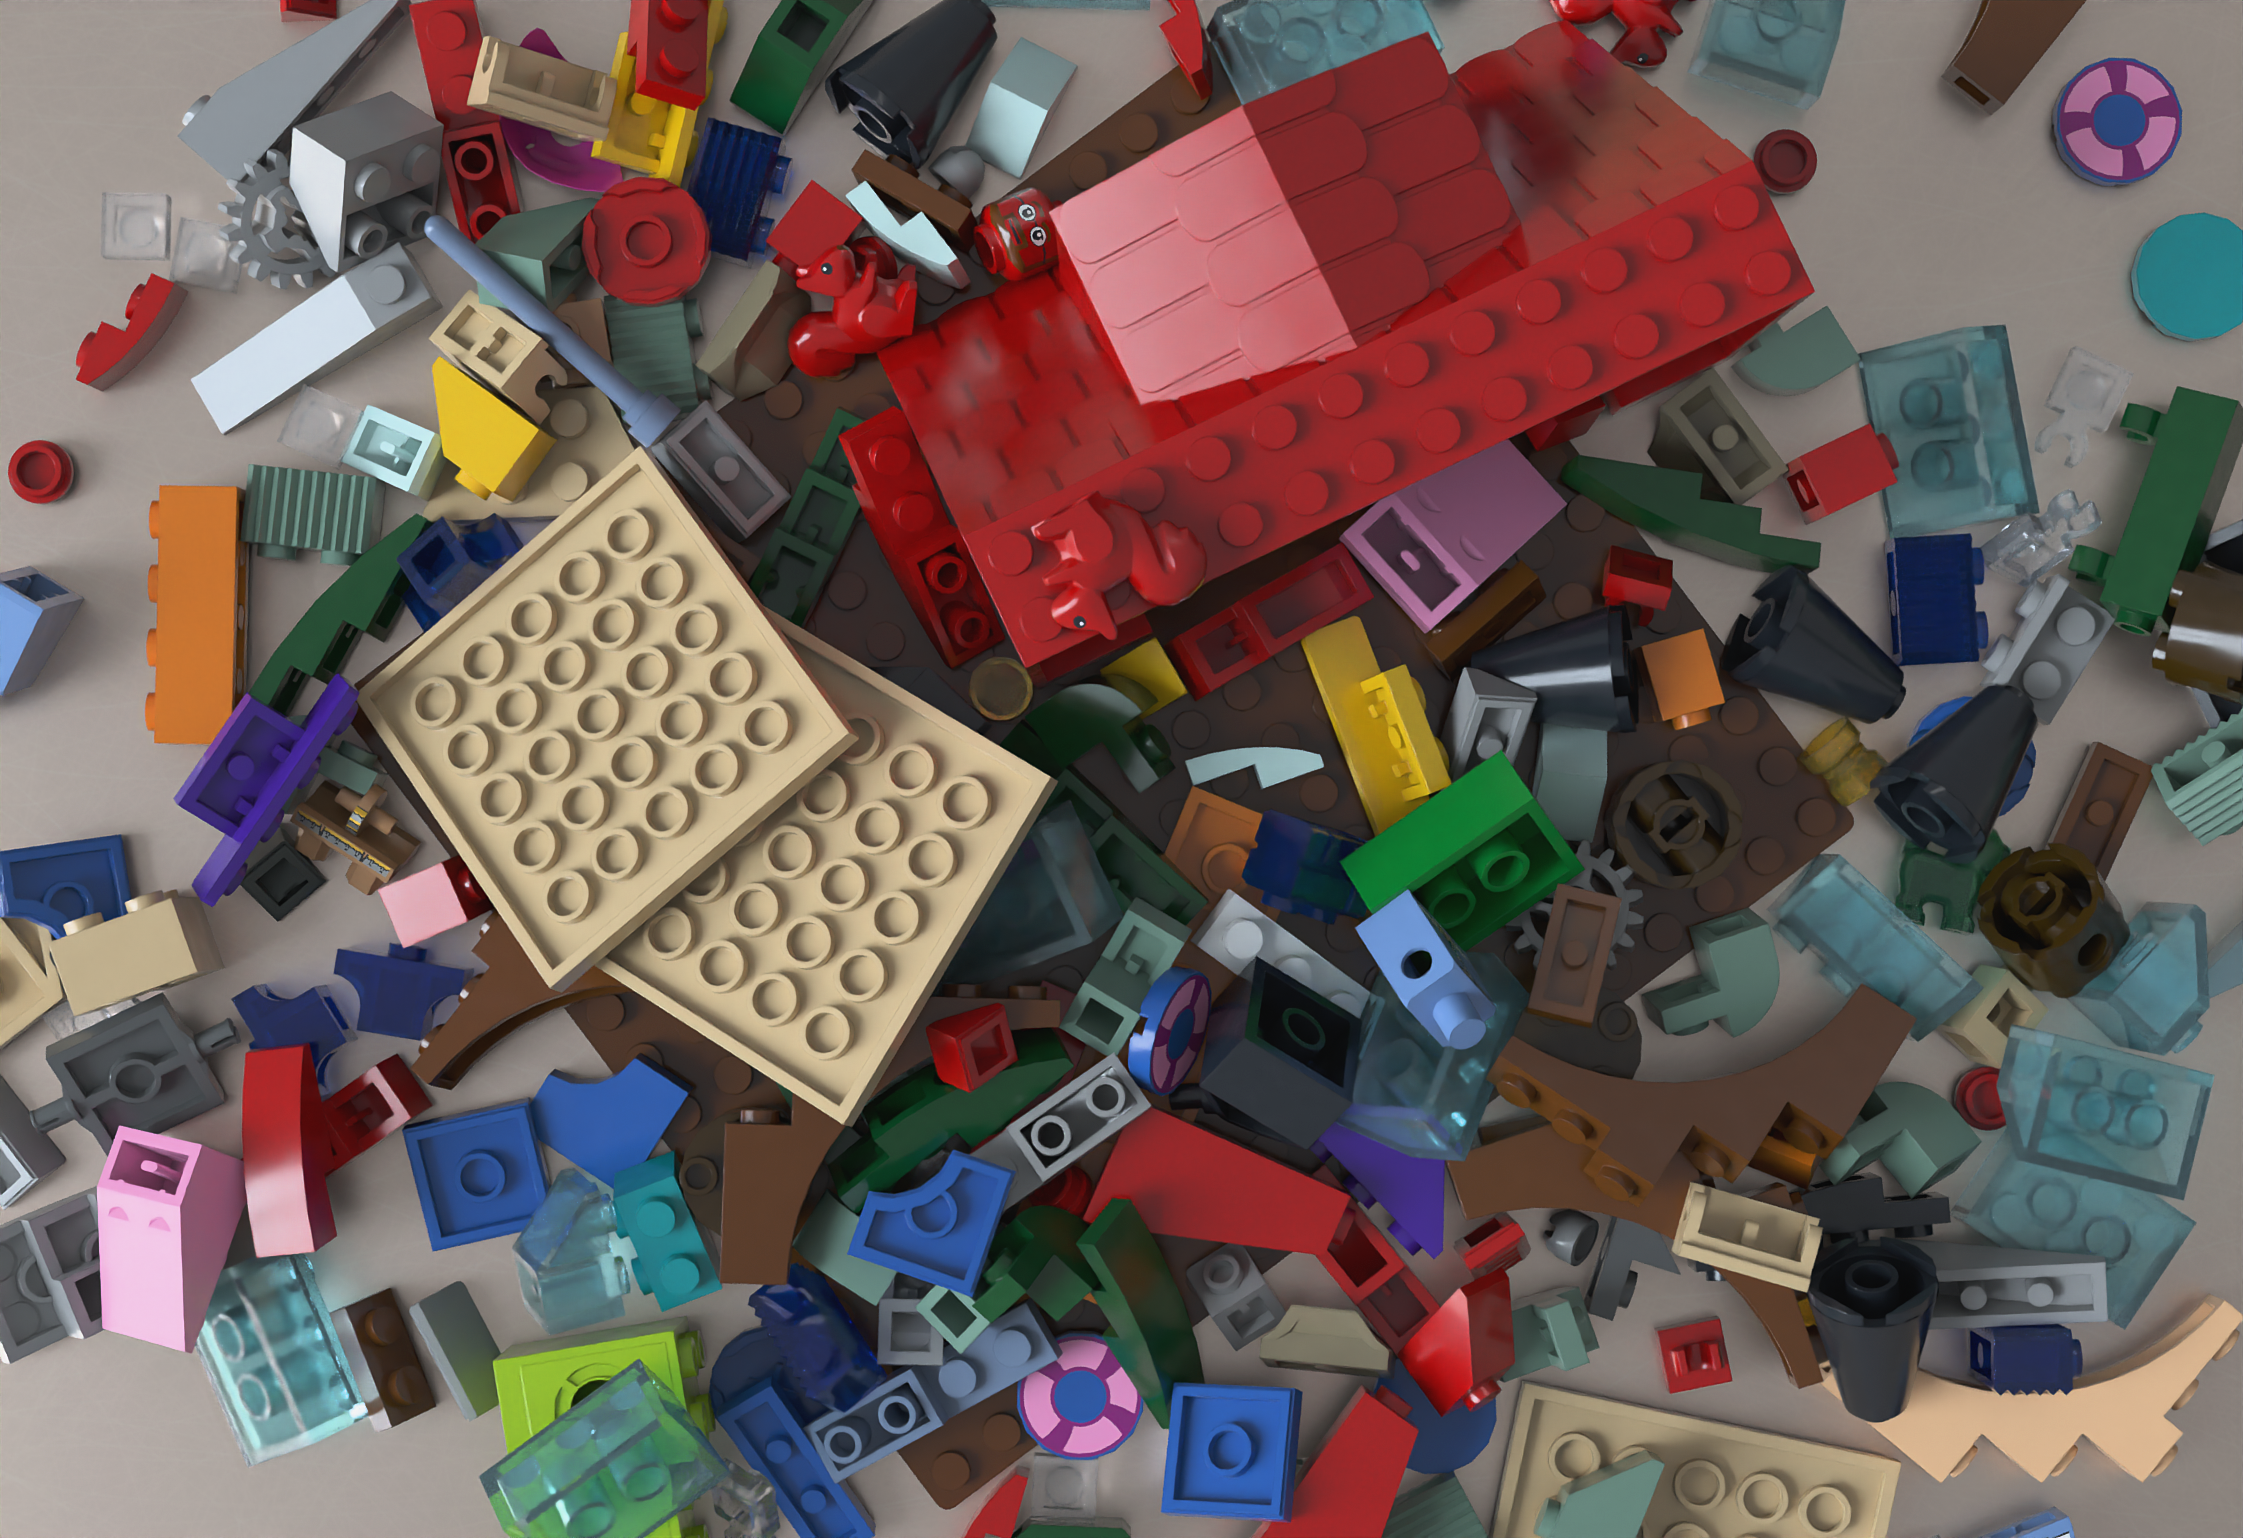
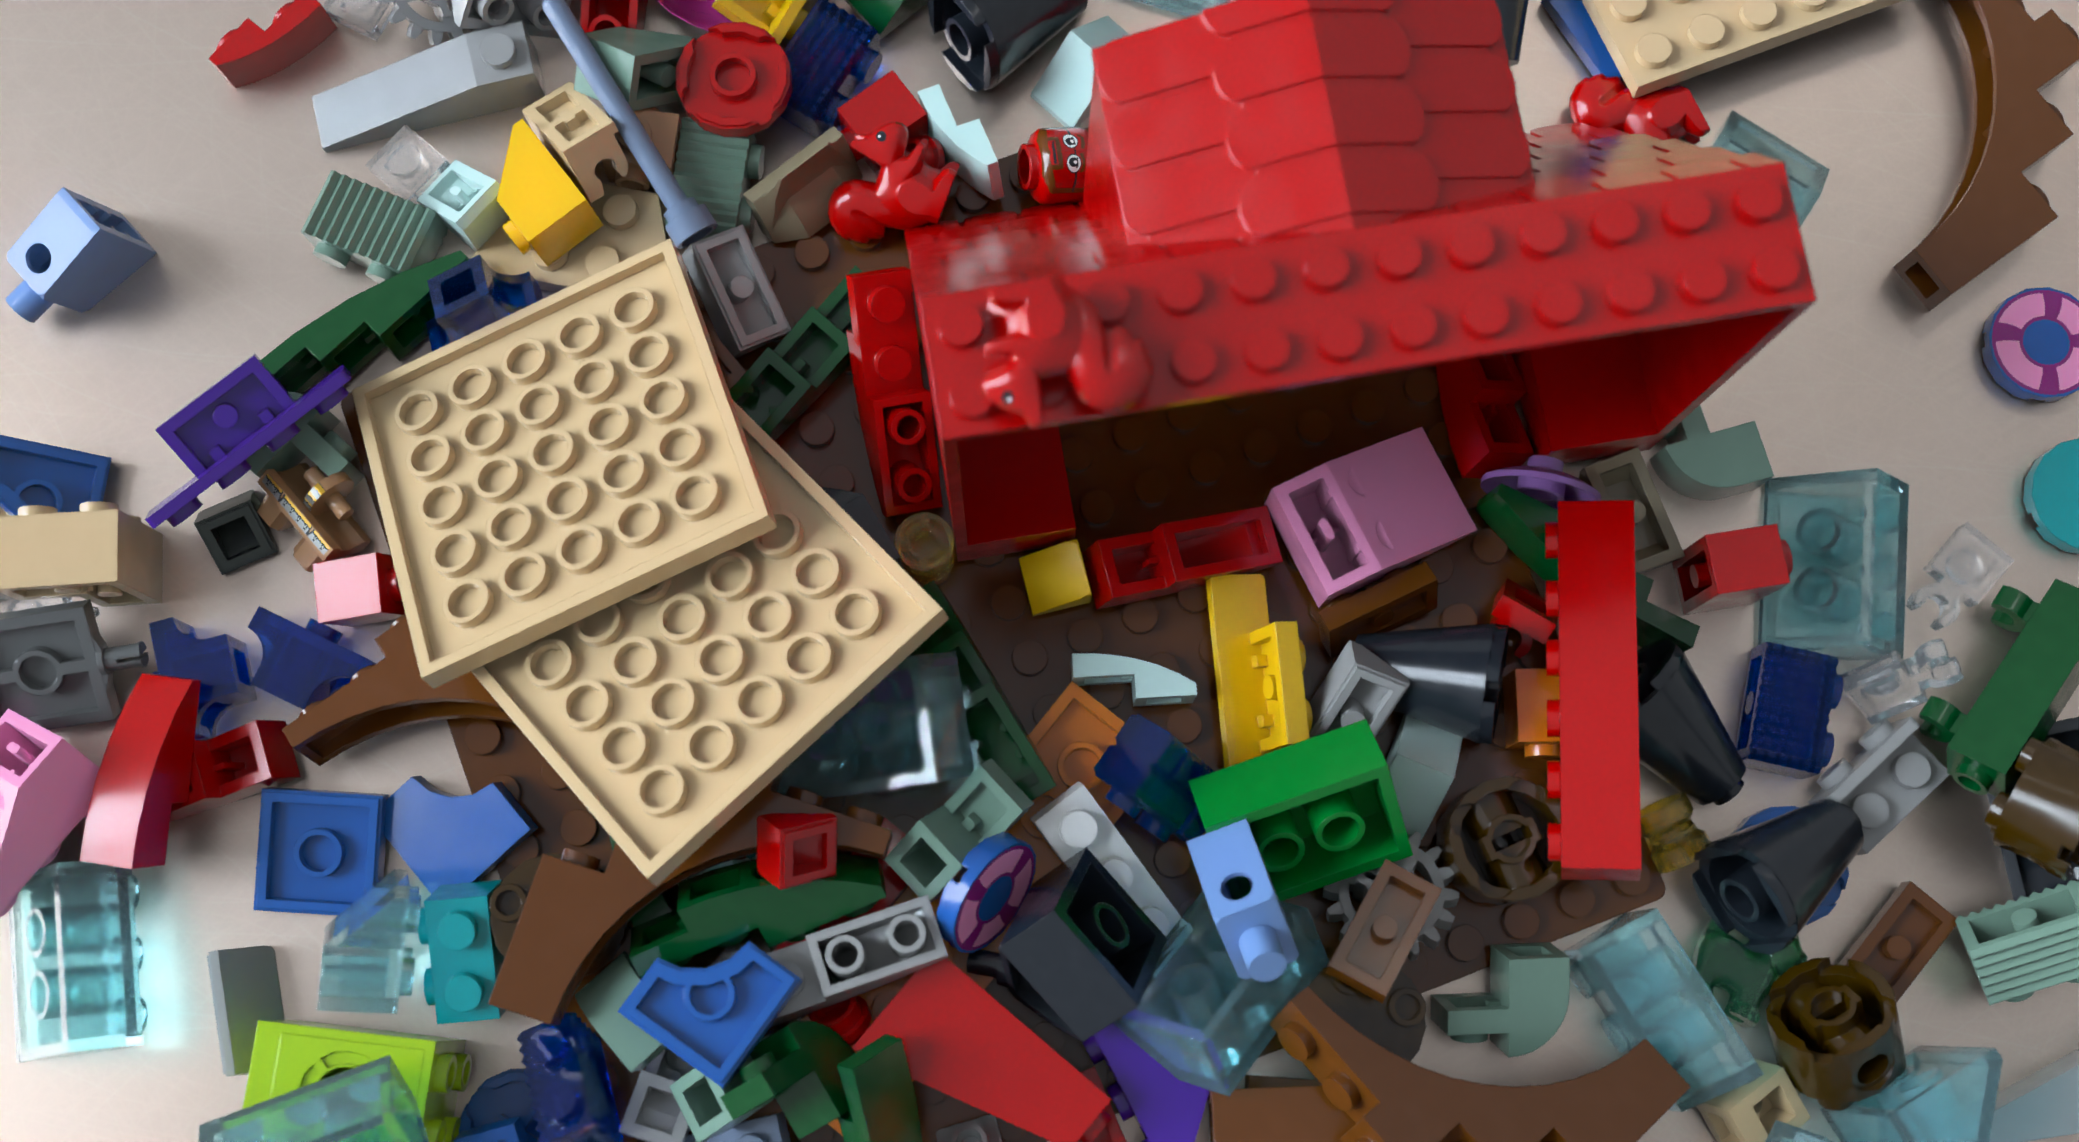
camera: 15 degrees right, 10 degrees down
red plate [8,440,74,504] -> none
orange brick [145,485,249,745] -> none
reddish brown plate [329,1288,437,1433] -> none
reddish brown plate [851,149,978,253] -> none
light grey hinge [928,146,985,199] -> none
dark green brick [1025,674,1176,794] -> none
none -> medium lavender dish [1480,455,1601,510]
none -> red brick [1545,500,1642,881]

